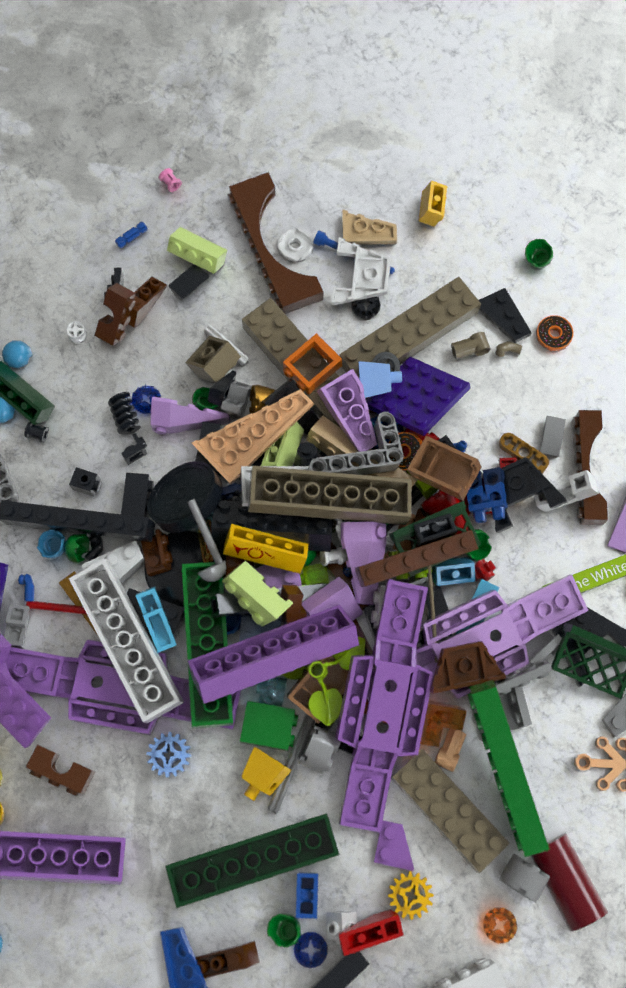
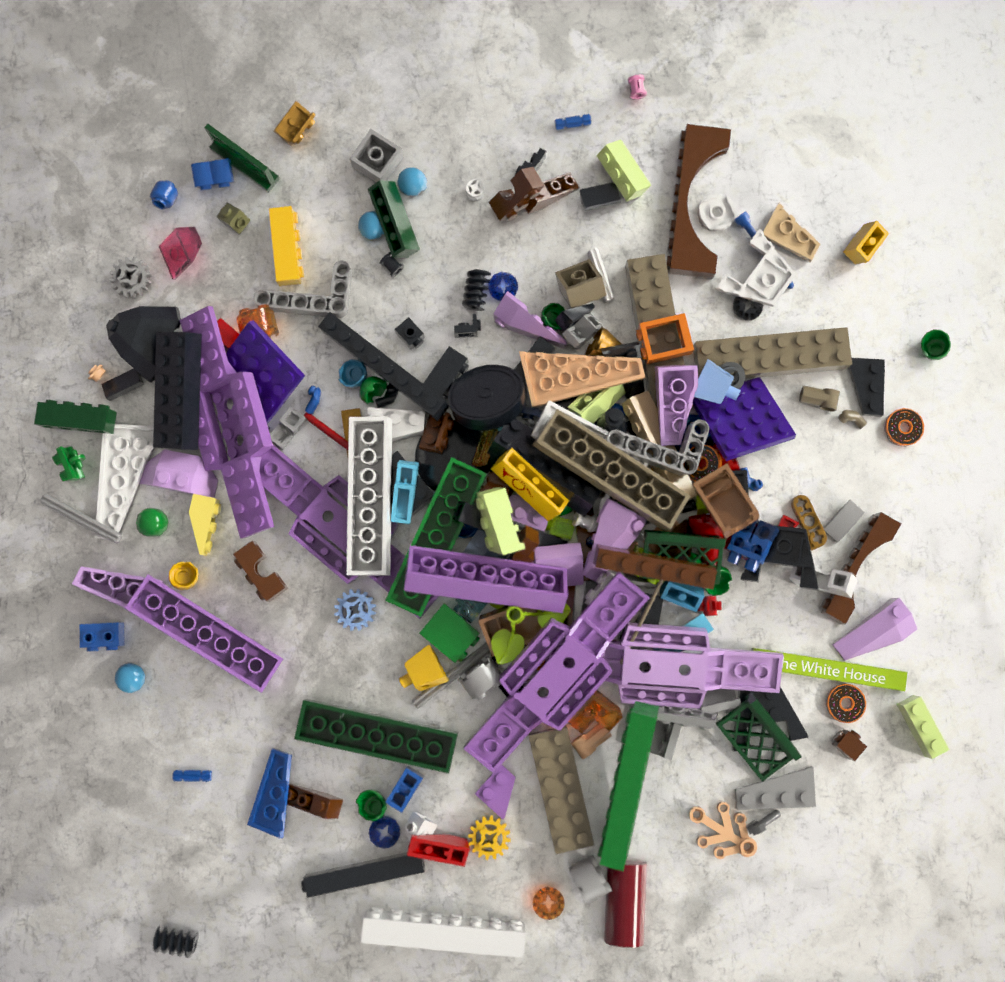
camera: 30 degrees right, 10 degrees up
light grey piece [187,499,226,582] -> none
black slope [413,513,457,547] -> none
reddish brown wing [430,641,506,694] -> none

